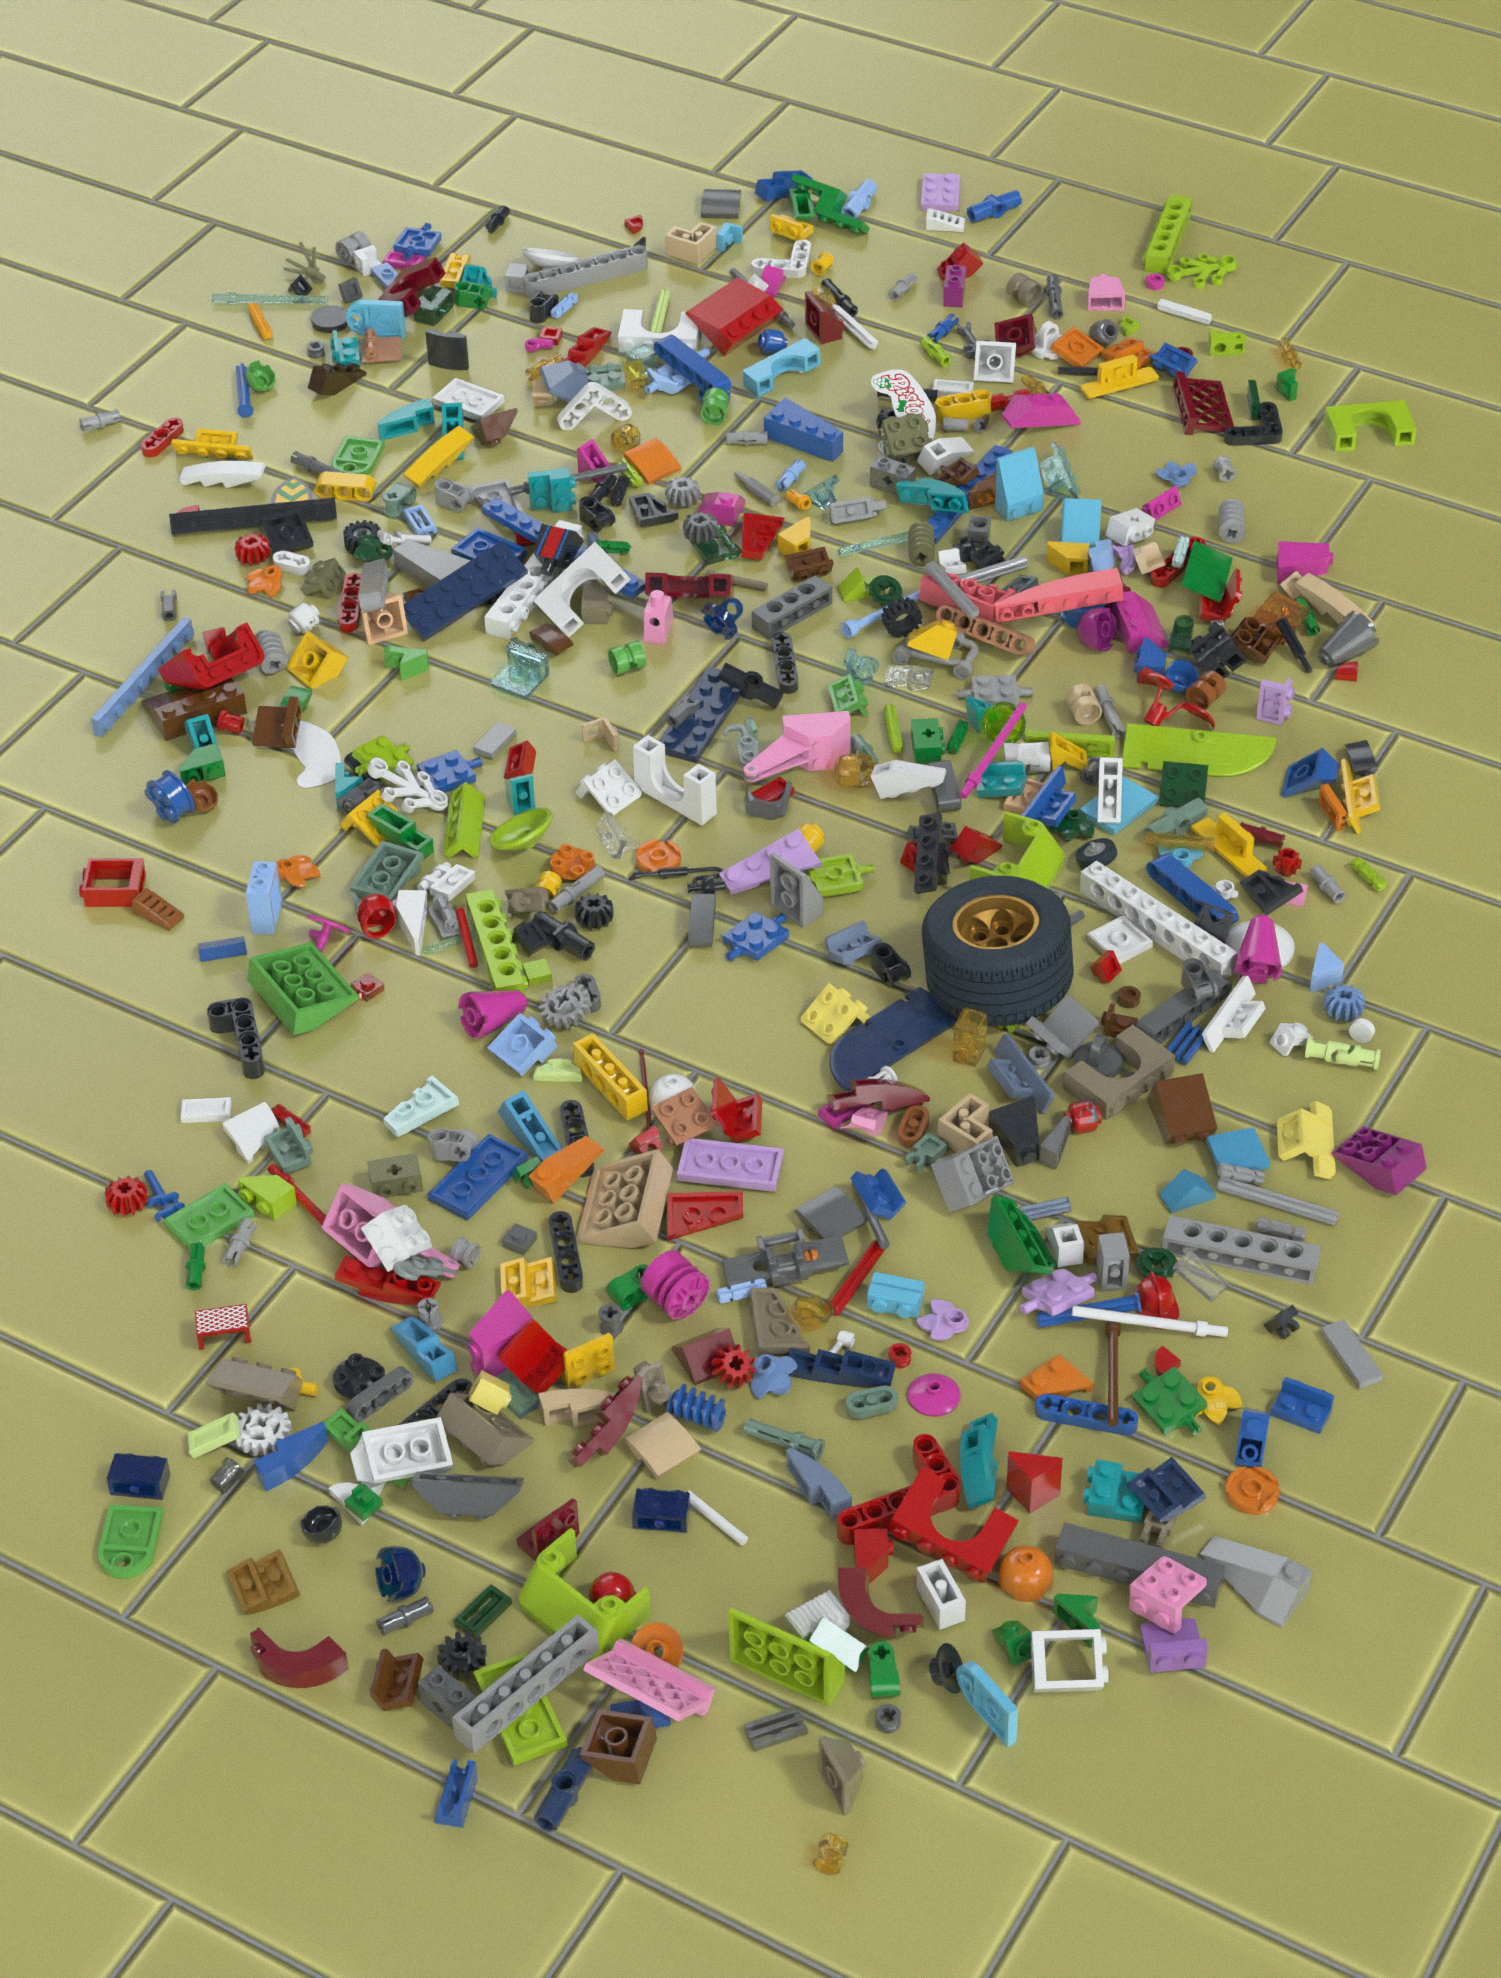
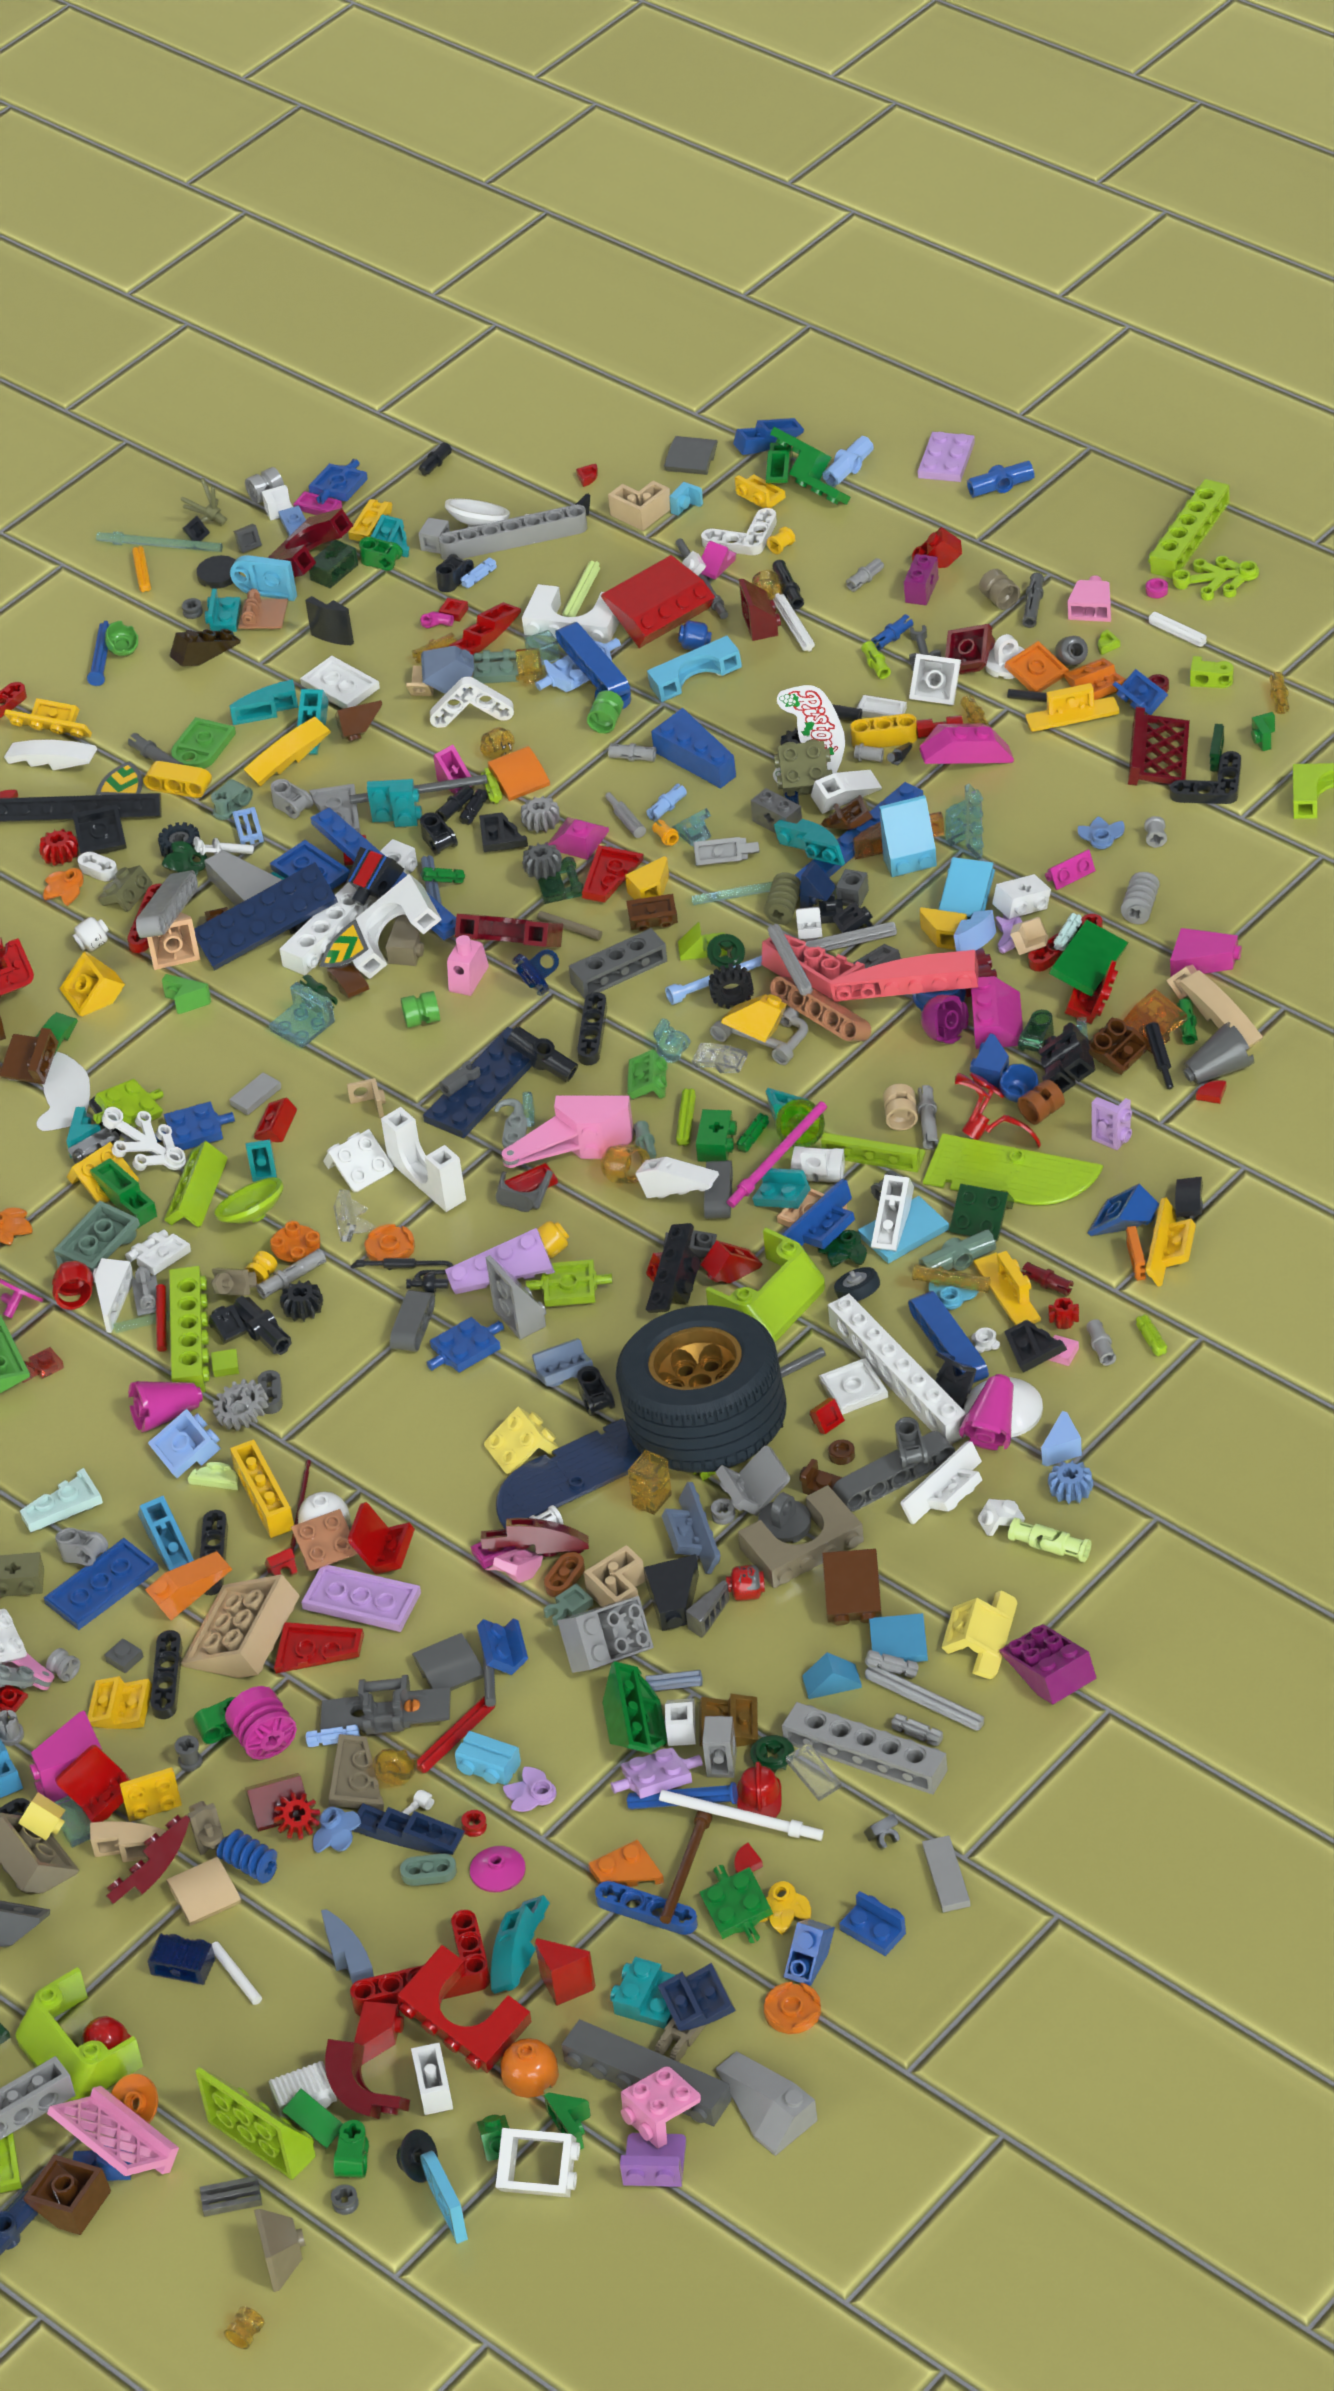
camera: 15 degrees right, 0 degrees up
light grey piece [255,630,288,674] -> none
green tile [511,1157,541,1189] -> none
dark red bracket [517,1498,580,1561] -> none
sand green pin [744,1418,825,1462] -> none
white slope [926,208,965,232] -> none
light grey plate [958,675,1033,708] -> none
yellow slope [1049,731,1088,771] -> none
blue tile [1167,1021,1205,1066] -> none
white tile [1349,1018,1375,1043] -> none
none -> sticker [320,919,369,968]
none -> dark blue slope [800,861,836,908]

